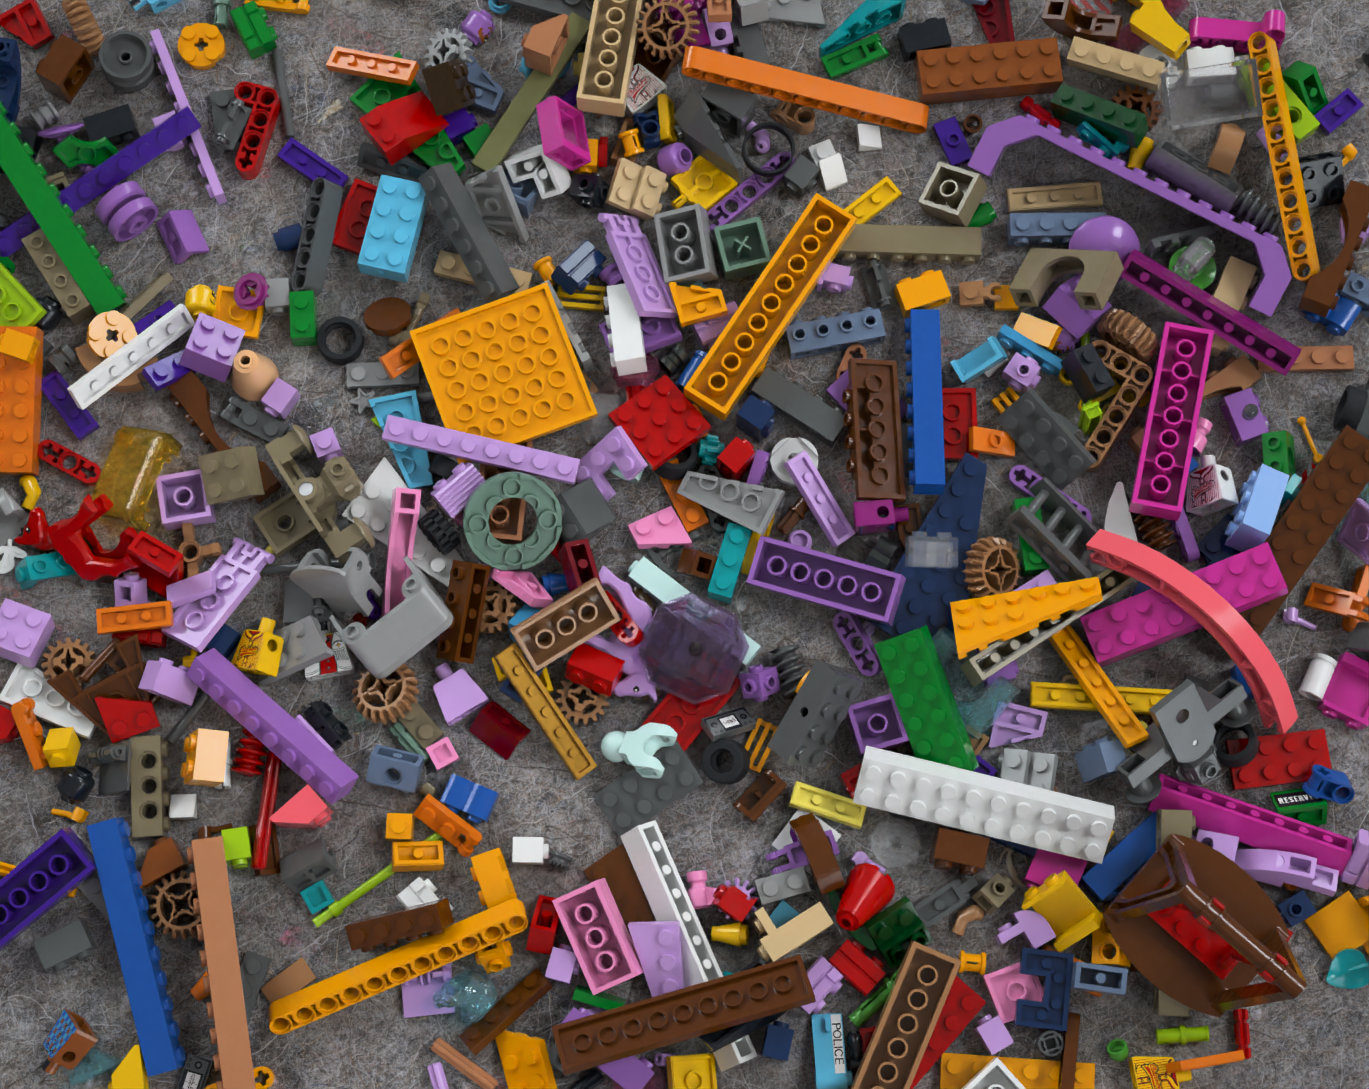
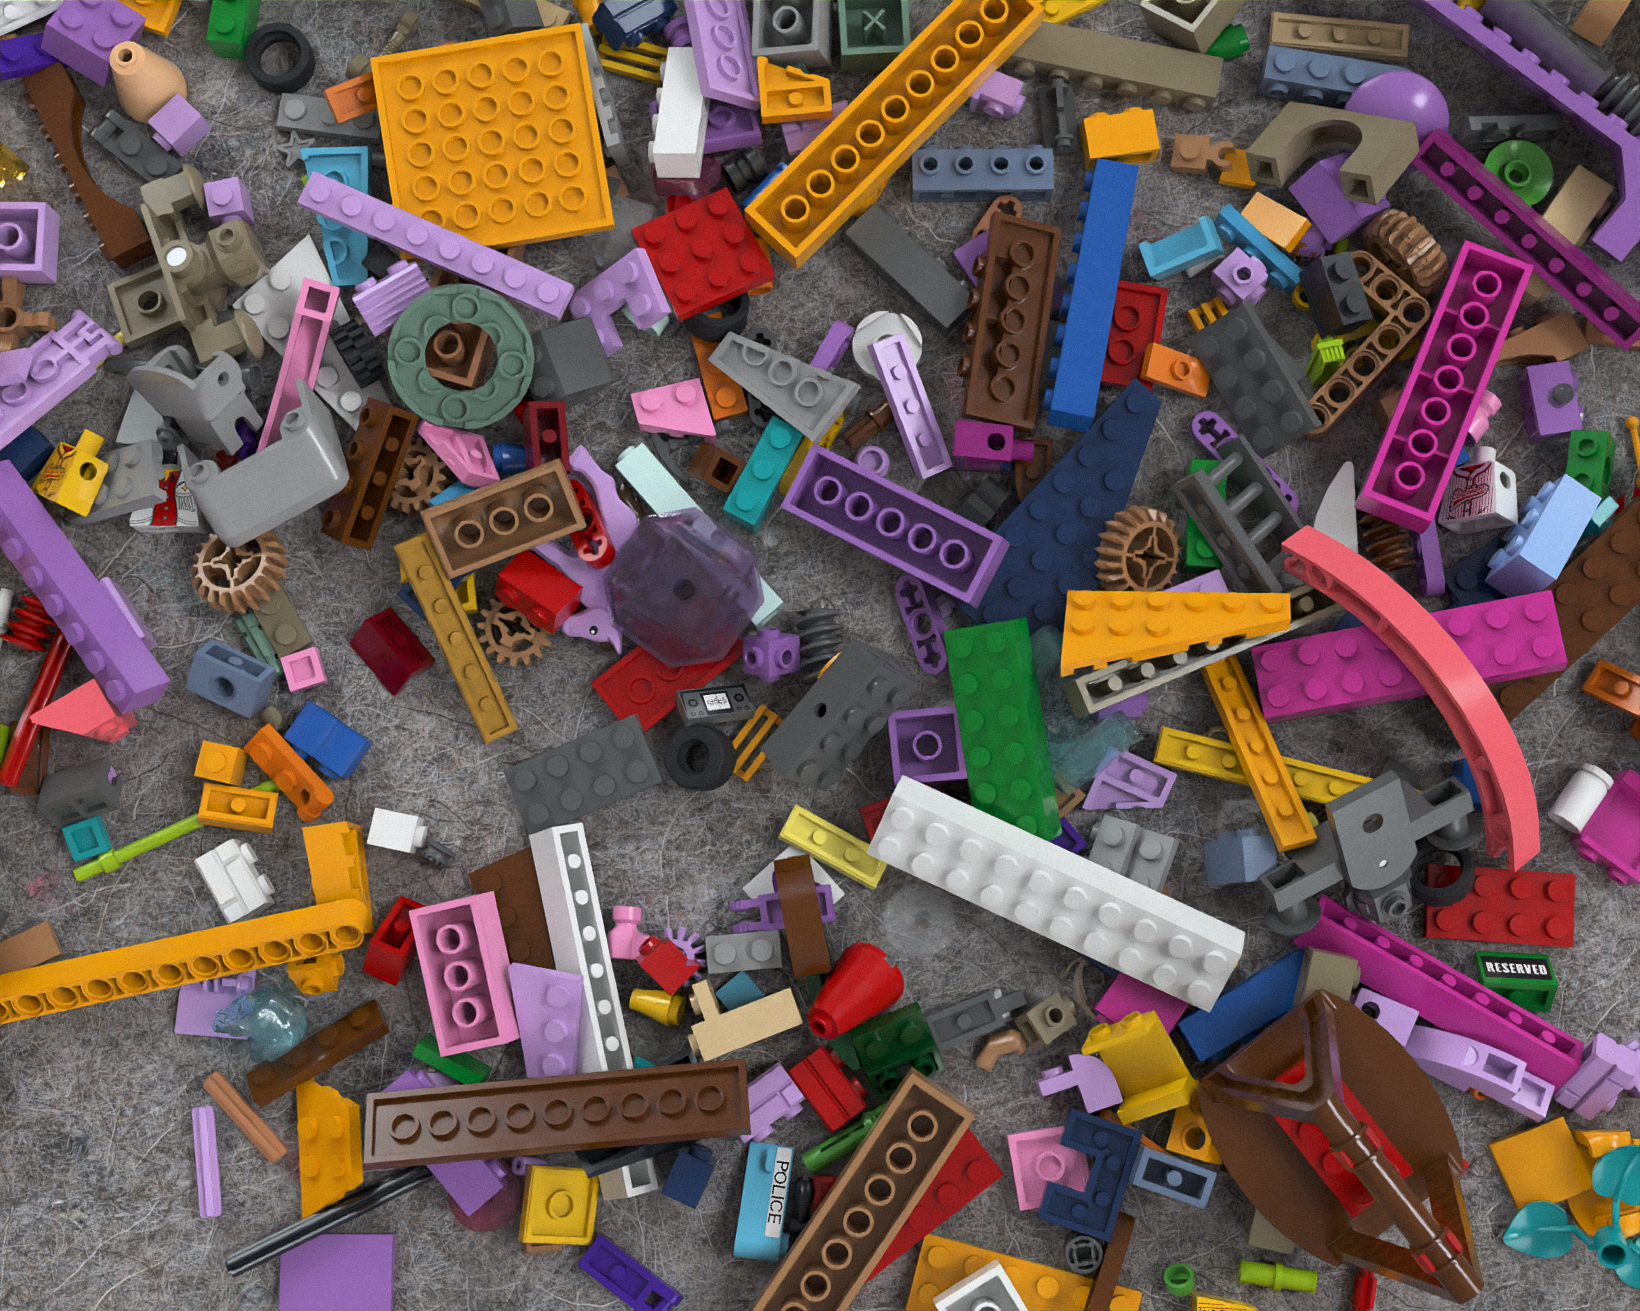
camera: 15 degrees right, 5 degrees up
dark tan brick [198,446,265,505] -> none
black hinge [304,700,353,750] -> none
reddish brown brick [345,898,454,953] -> none
reddish brown tile [364,297,413,337] -> none
lavender torso [433,663,490,727] -> none
lavender brick [545,944,580,984] -> none
light aqua piece [601,723,678,779] -> none
teal gear [697,434,724,466] -> none
red brick [716,436,755,481] -> none
reddish brown hinge [732,769,787,824] -> none
dark blue brick [735,395,776,442] -> none
lavender hand [850,851,886,874] -> none
clear brick [905,531,958,569] -> none
reddish brown brick [929,828,990,876] -> none
light orange bush [958,950,986,975] -> none
lavender brick [974,1014,1014,1056] -> none
clear brick [1172,236,1216,282] -> none
dark blue brick [1275,890,1317,929] -> none
lavender hand [1283,607,1317,631] -> none
blue piece [1302,764,1355,804] -> none

